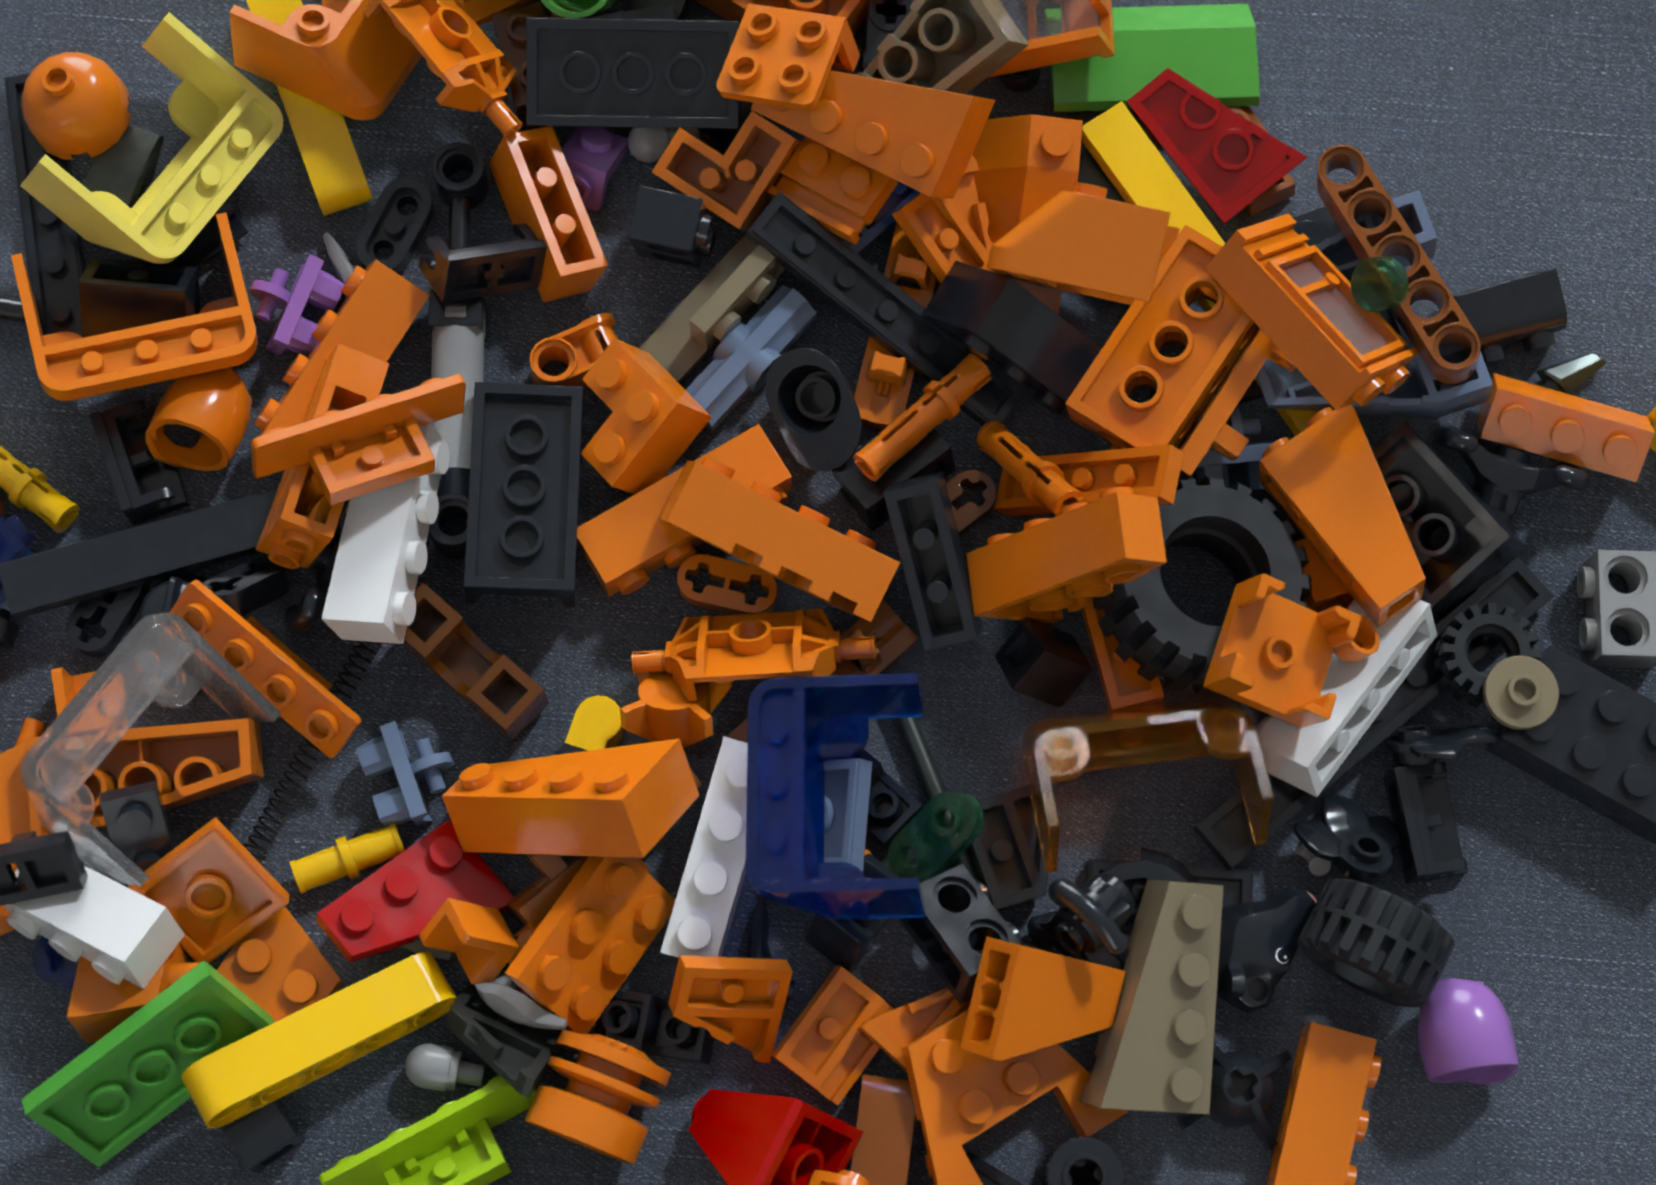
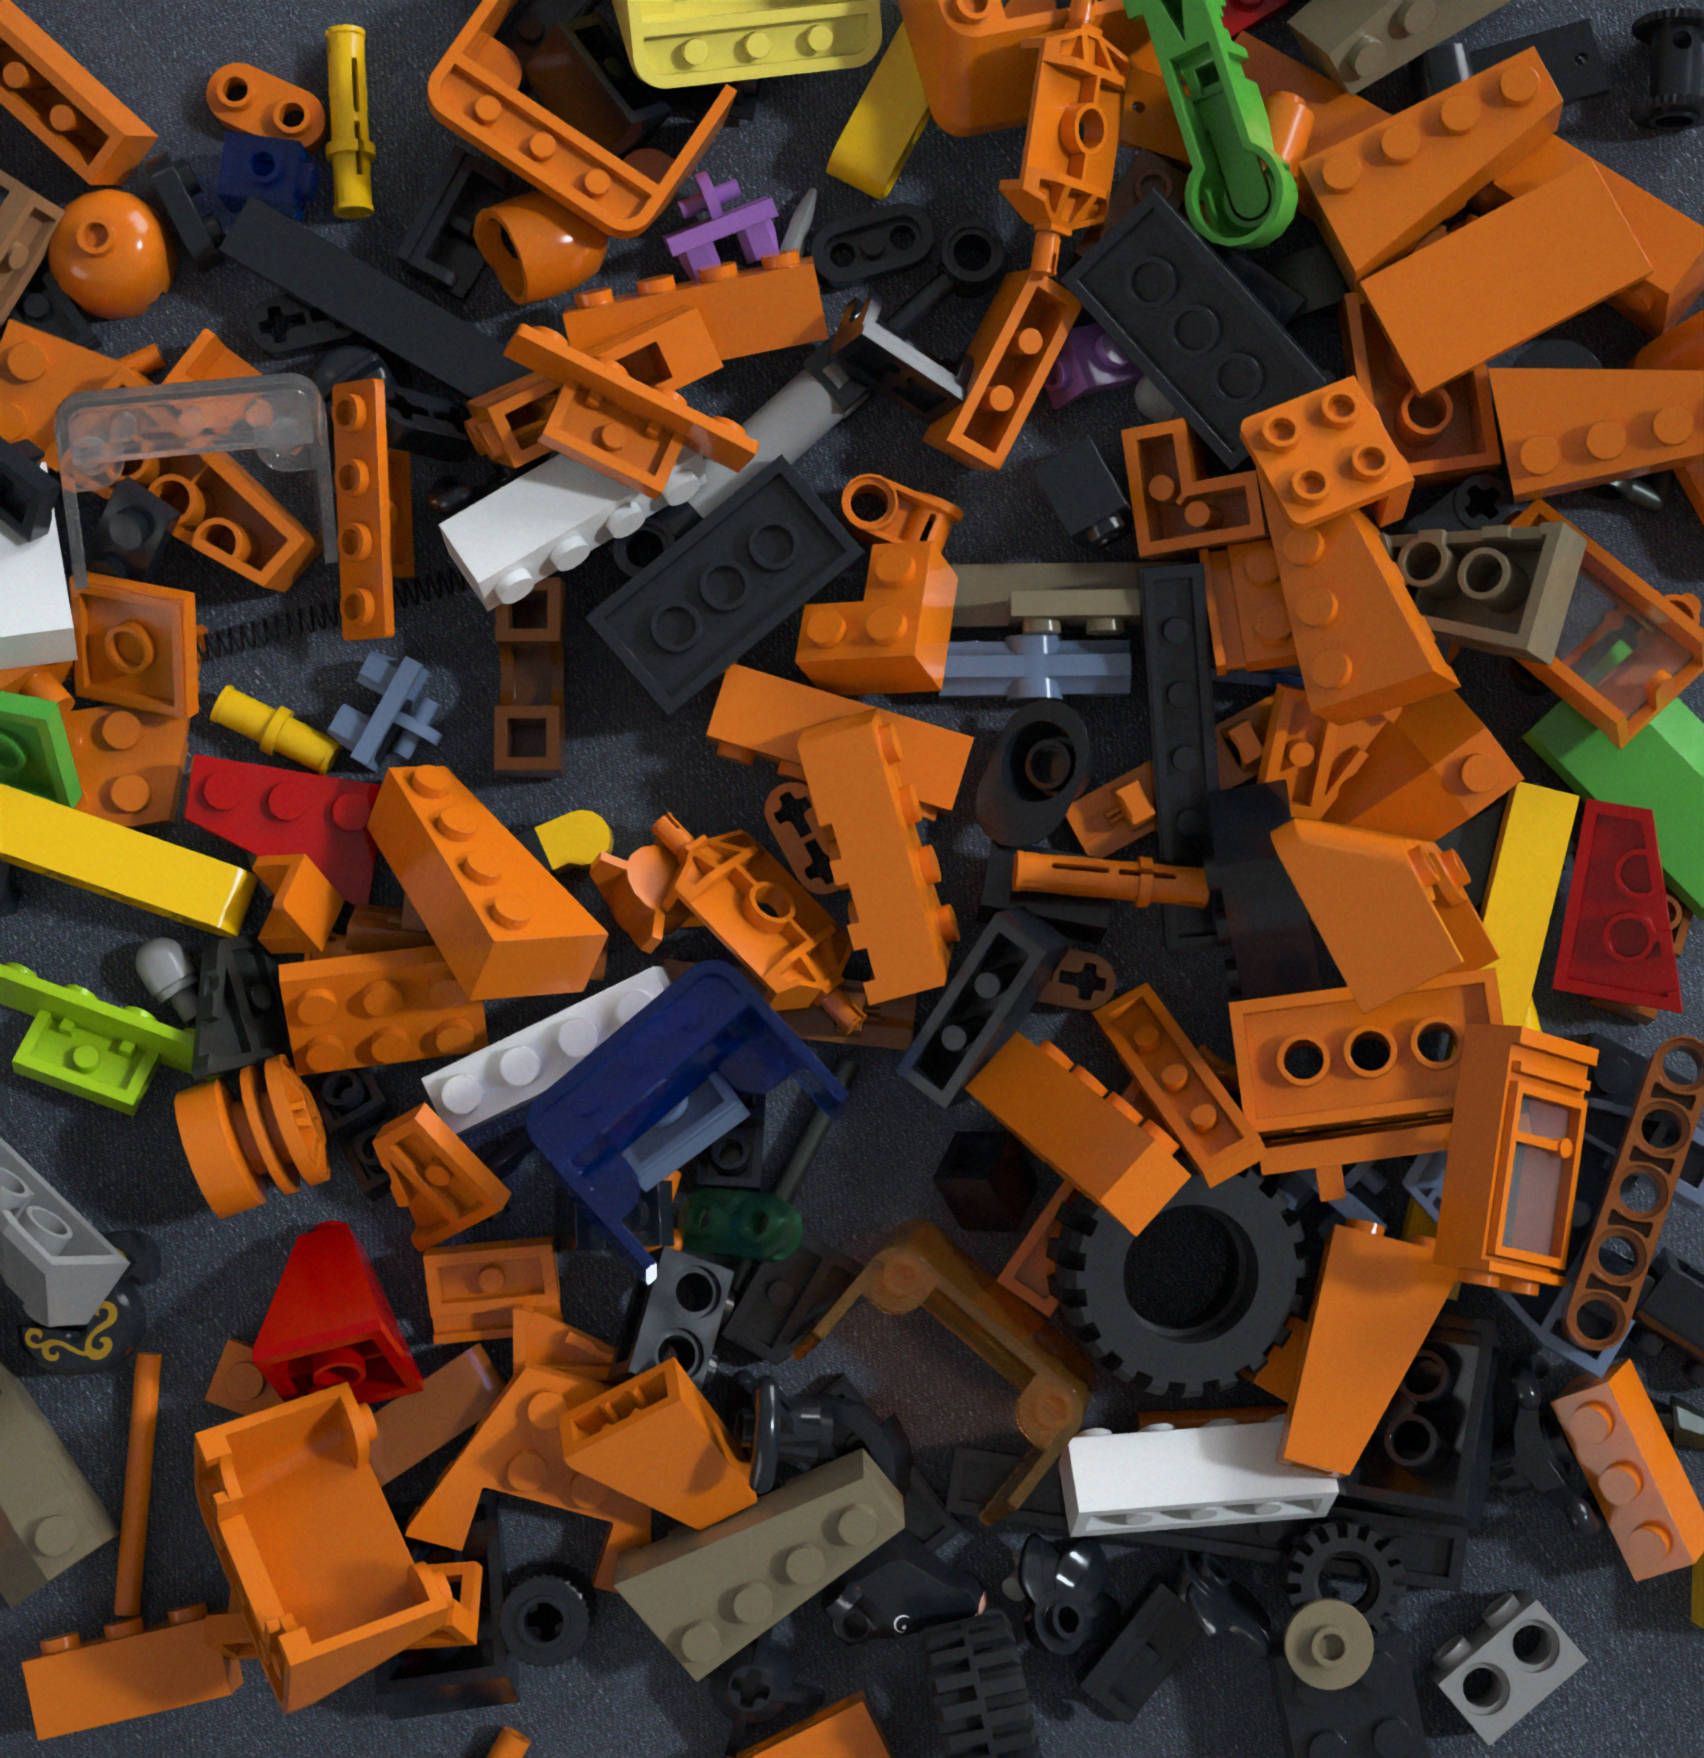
camera: 50 degrees right, 10 degrees up
light grey bar [475,973,568,1030] -> none
orange pin [976,421,1086,517] -> none
orange panel [1203,573,1362,728] -> none
orange hinge [1333,614,1380,663] -> none
clear green tile [1351,256,1409,312] -> none

